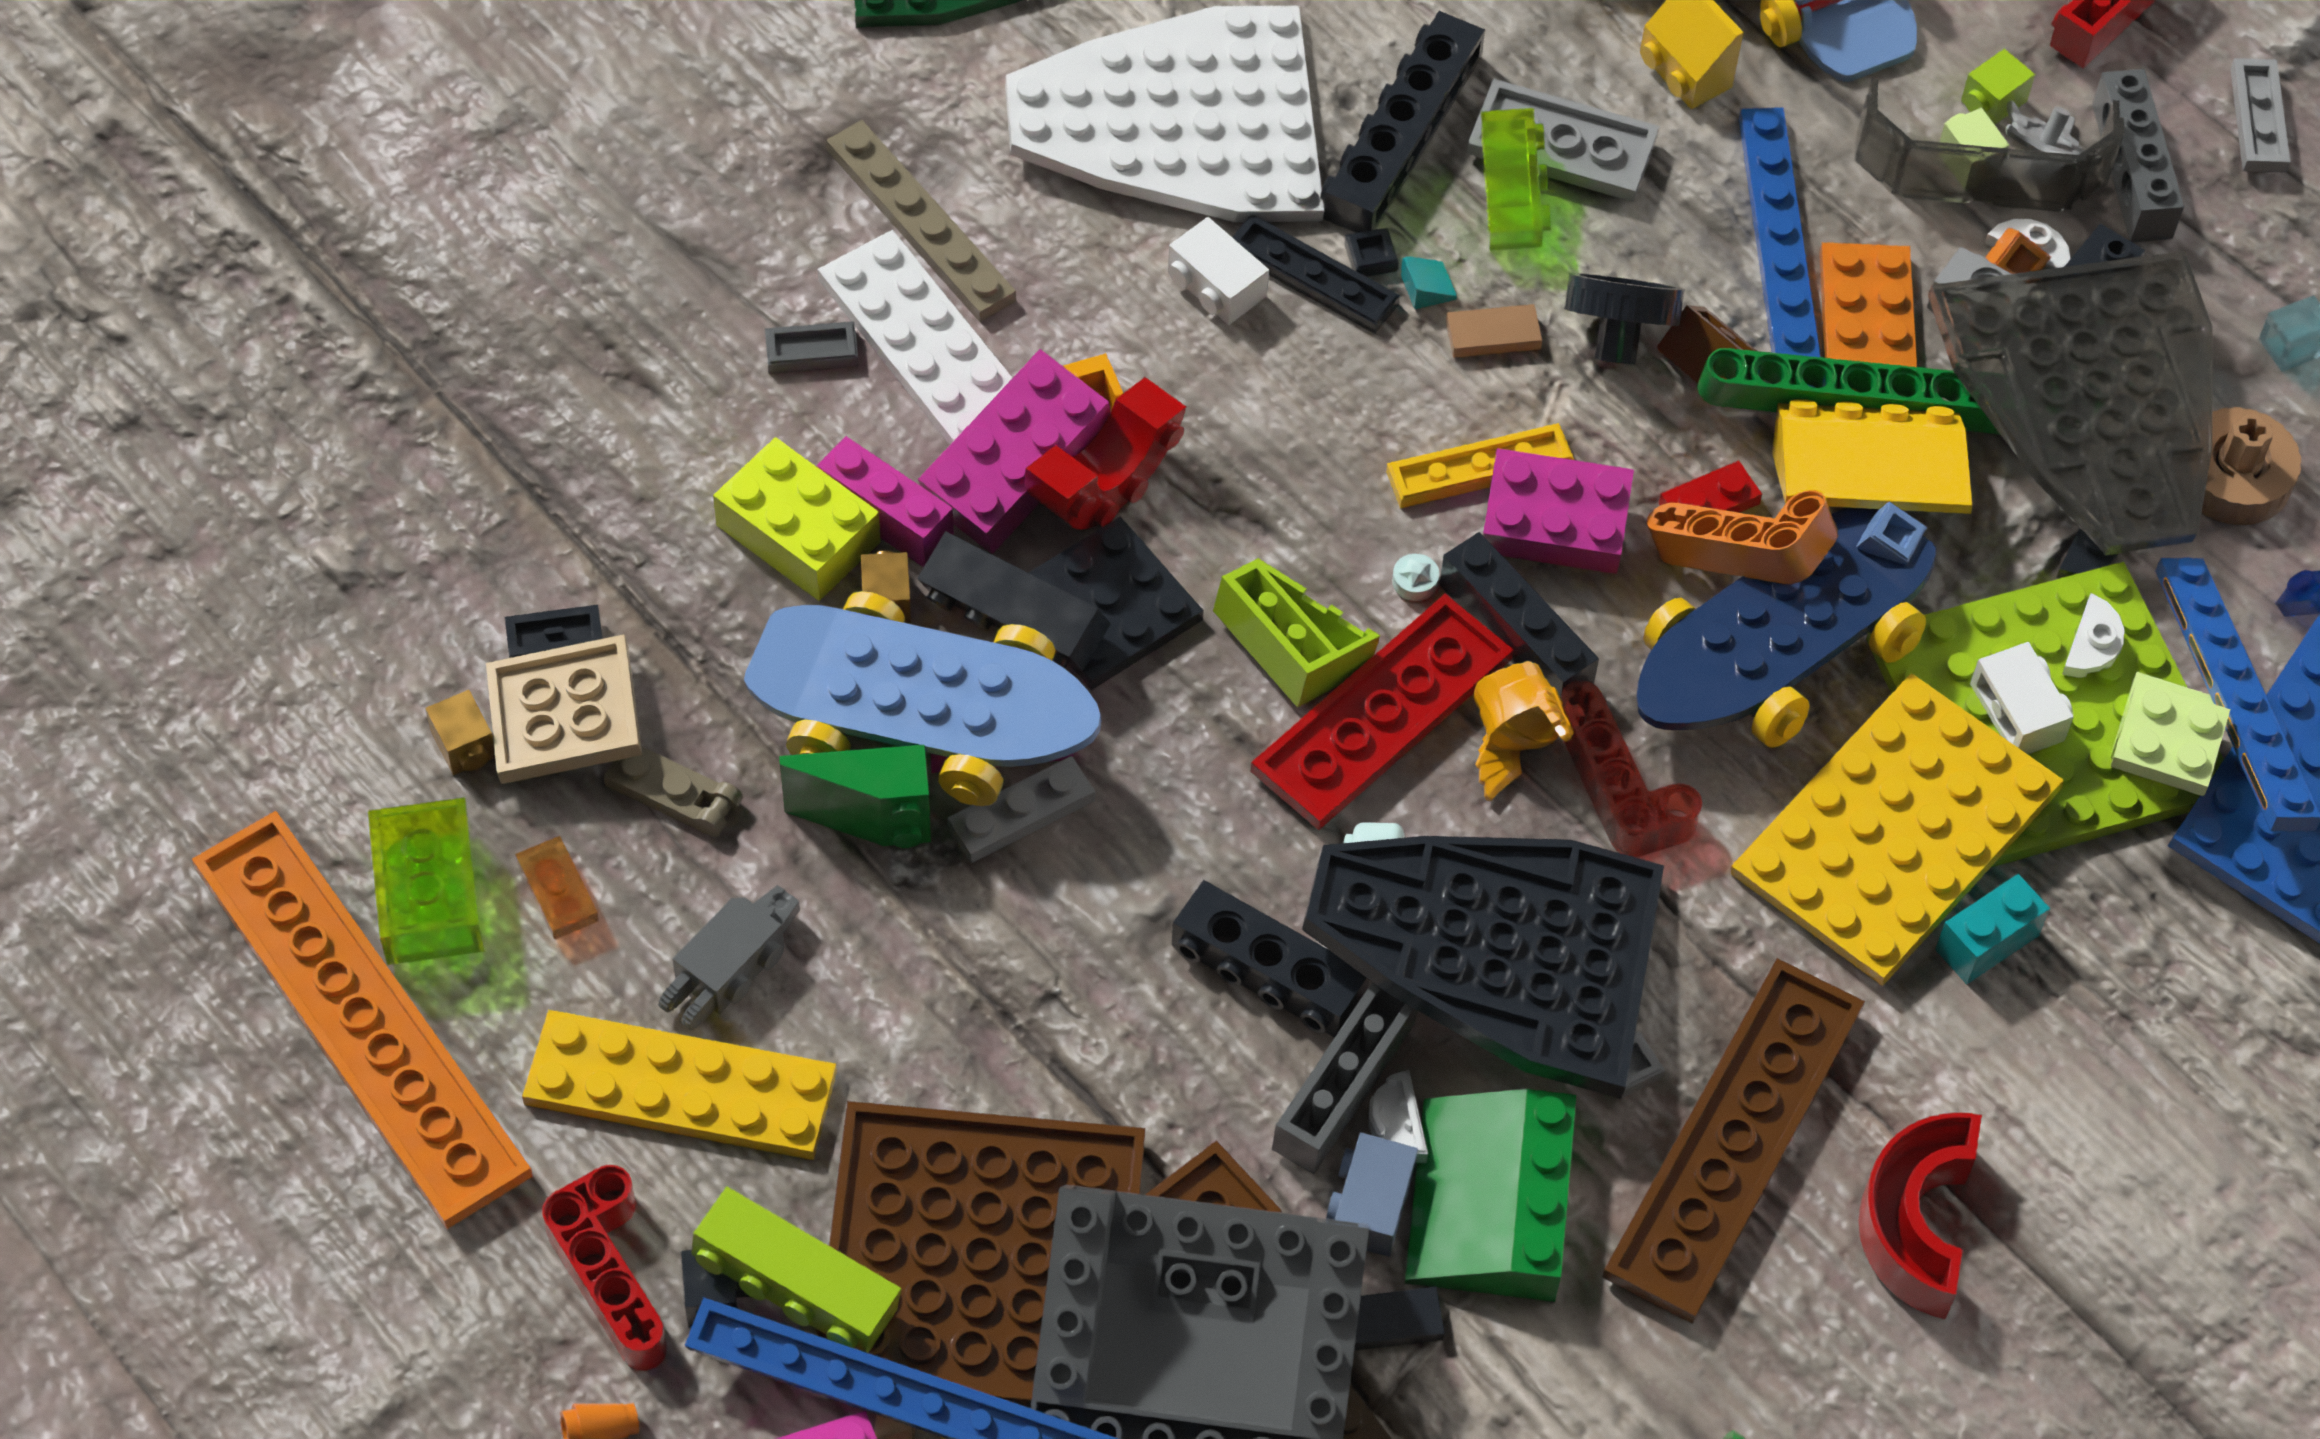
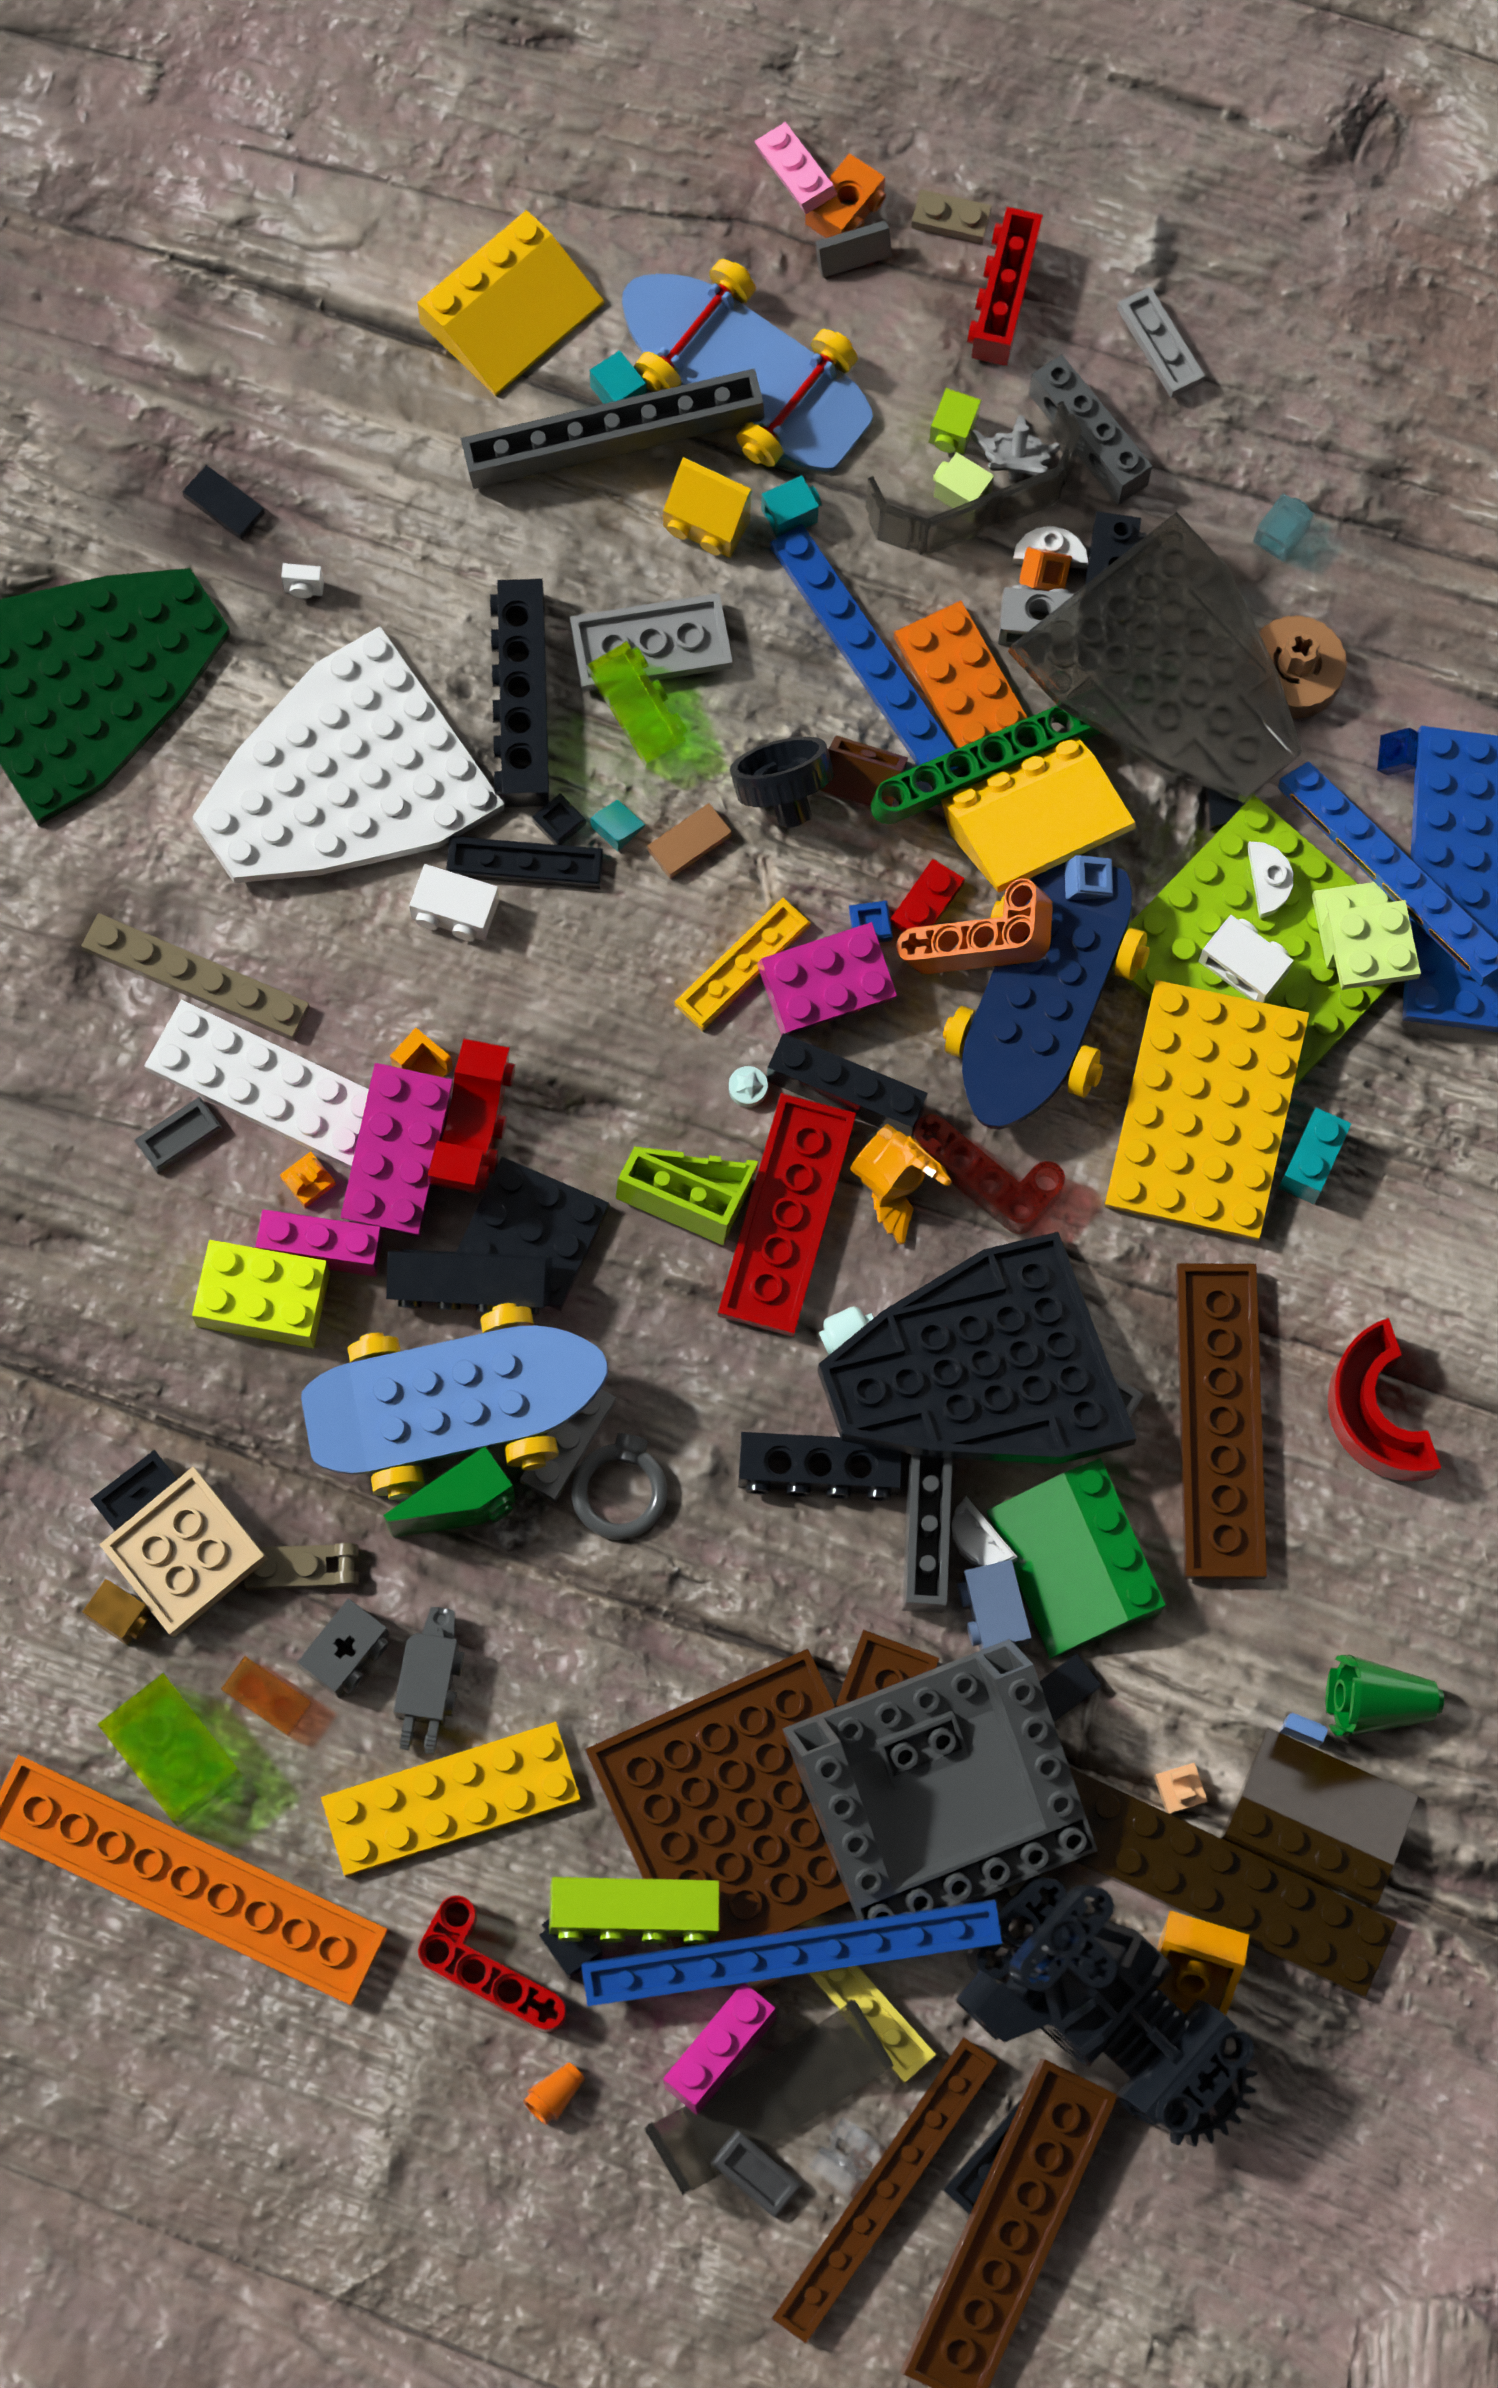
camera: 30 degrees left, 15 degrees up
pearl gold brick [861,551,911,624] -> none
none -> light orange tile [280,1151,336,1208]
none -> dark grey brick [297,1598,389,1698]
none -> dark grey piece [571,1433,668,1540]
none -> teal brick [761,475,822,538]
none -> blue tile [849,901,893,943]

